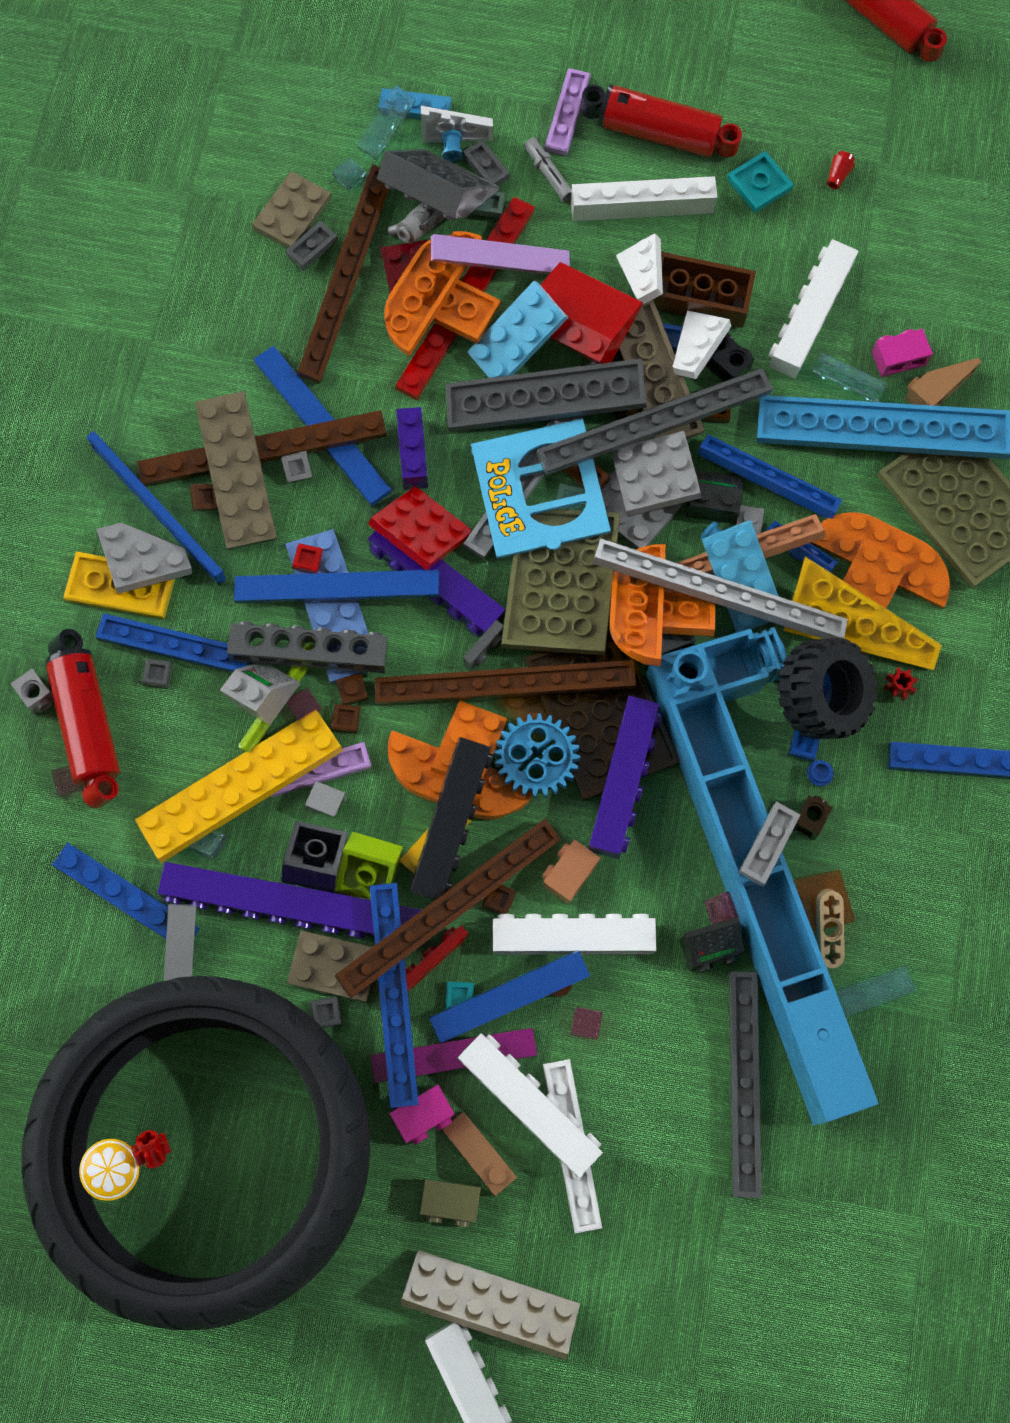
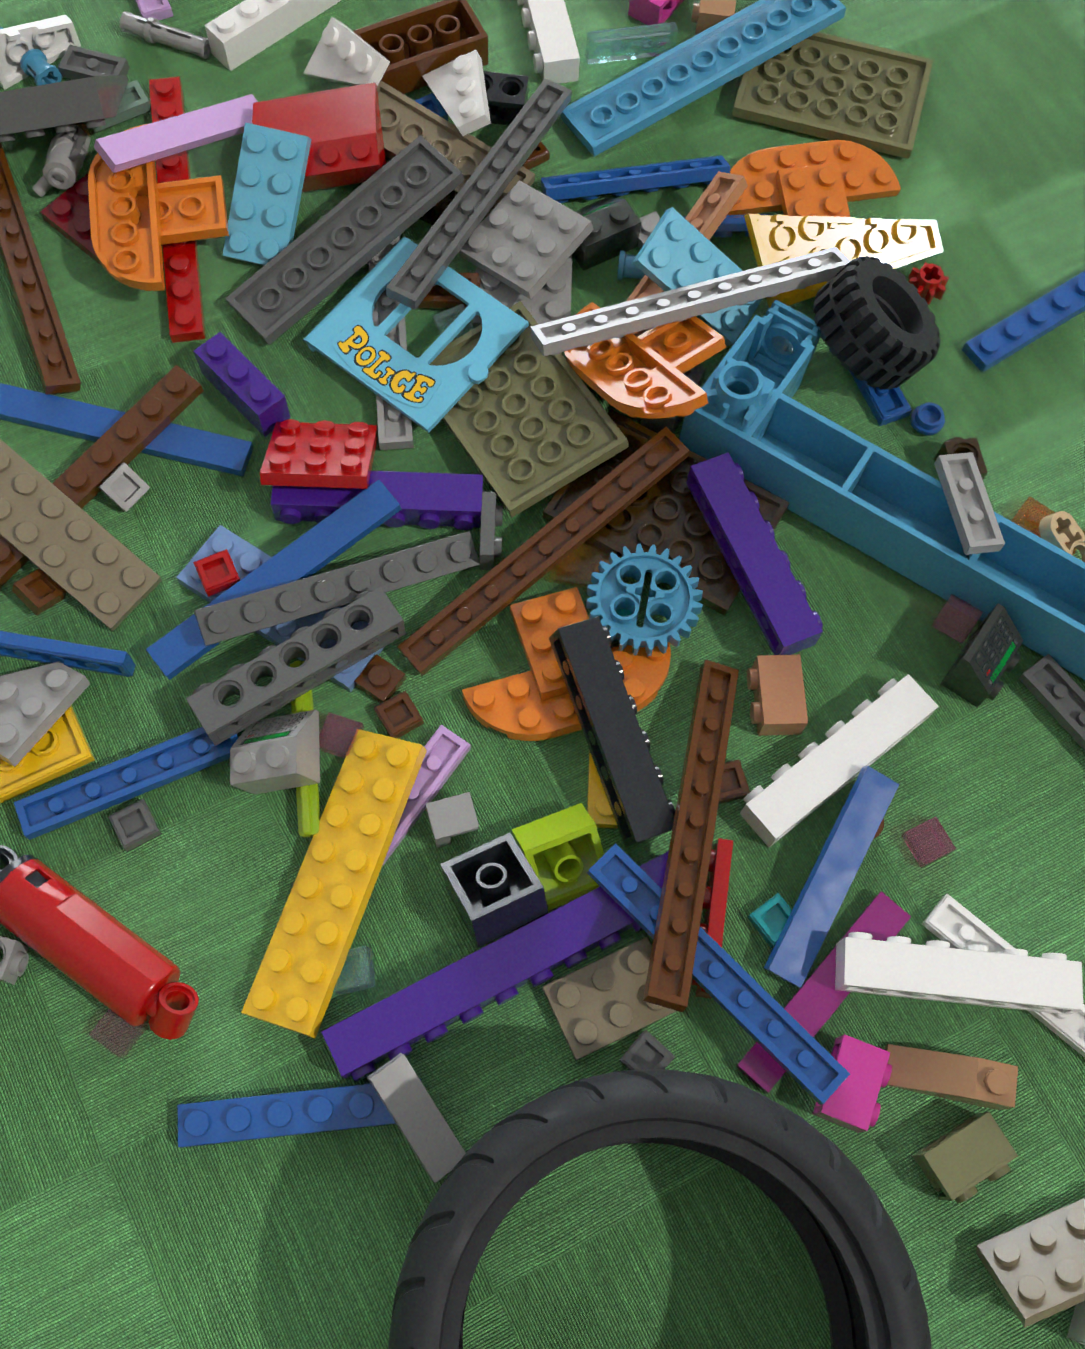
camera: 40 degrees left, 5 degrees down
none -> dark grey plate [194,531,480,646]

